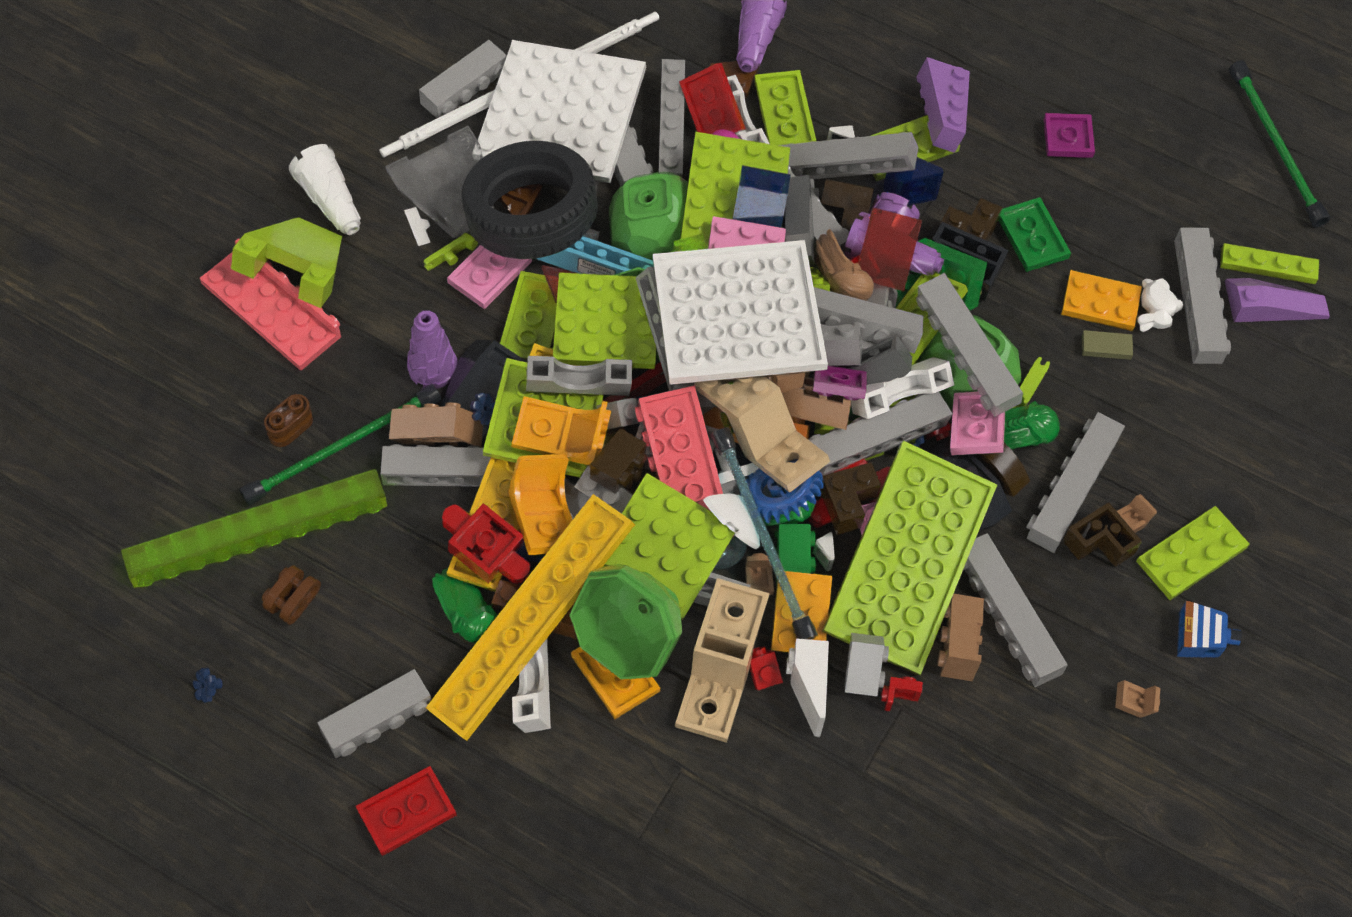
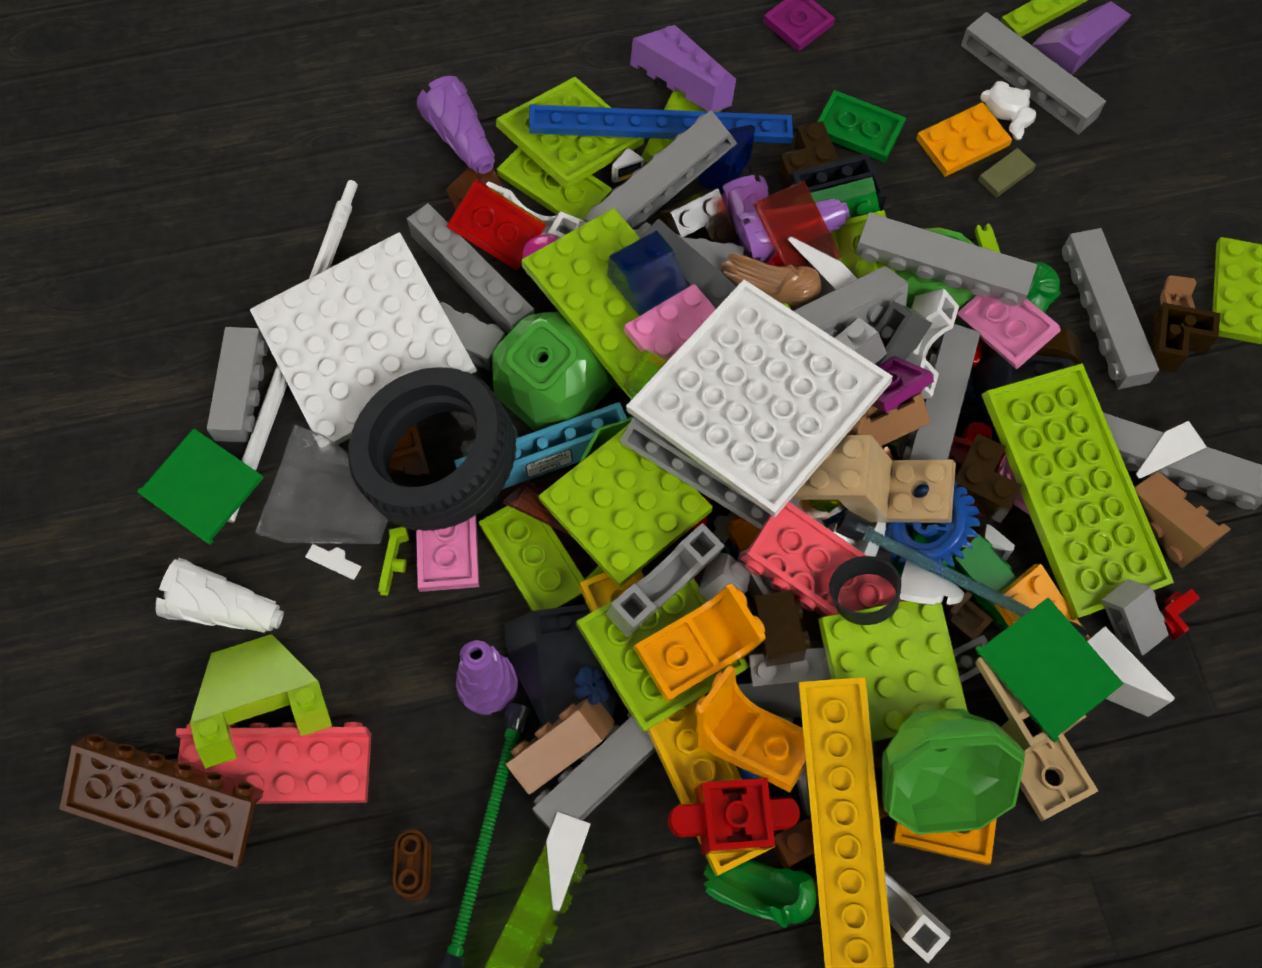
camera: 40 degrees left, 5 degrees up
none -> reddish brown bracket [59,734,264,868]
none -> green piece [137,429,264,545]
none -> lime plate [496,77,645,189]
none -> blue plate [529,105,794,143]
none -> white sticker [546,812,591,911]
none -> white sticker [788,237,857,290]
none -> black tyre [829,556,901,625]
none -> green piece [975,598,1124,743]
none -> white sticker [1136,421,1207,479]

